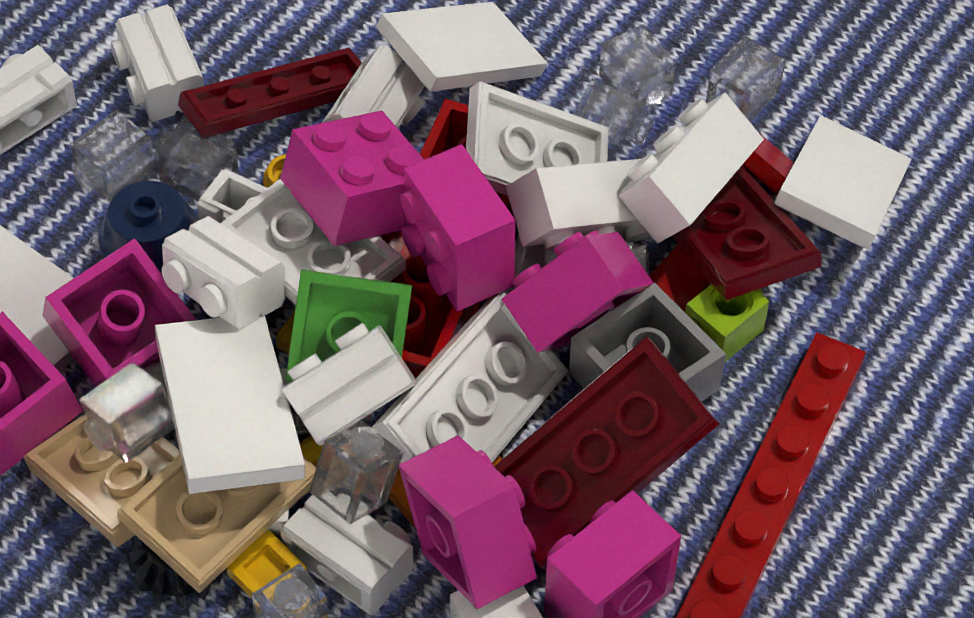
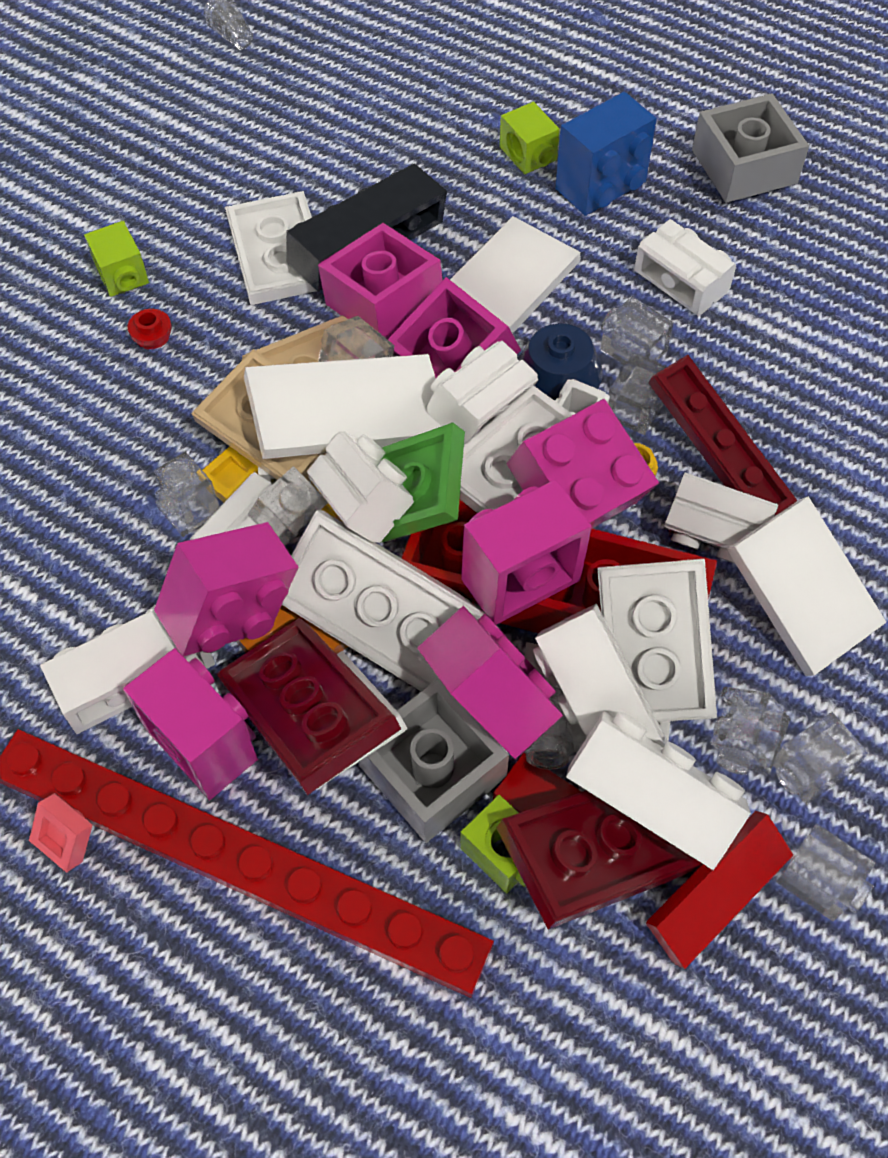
camera: 90 degrees right, 5 degrees up
white brick [111,4,204,122] -> none
white tile [774,115,911,249] -> none

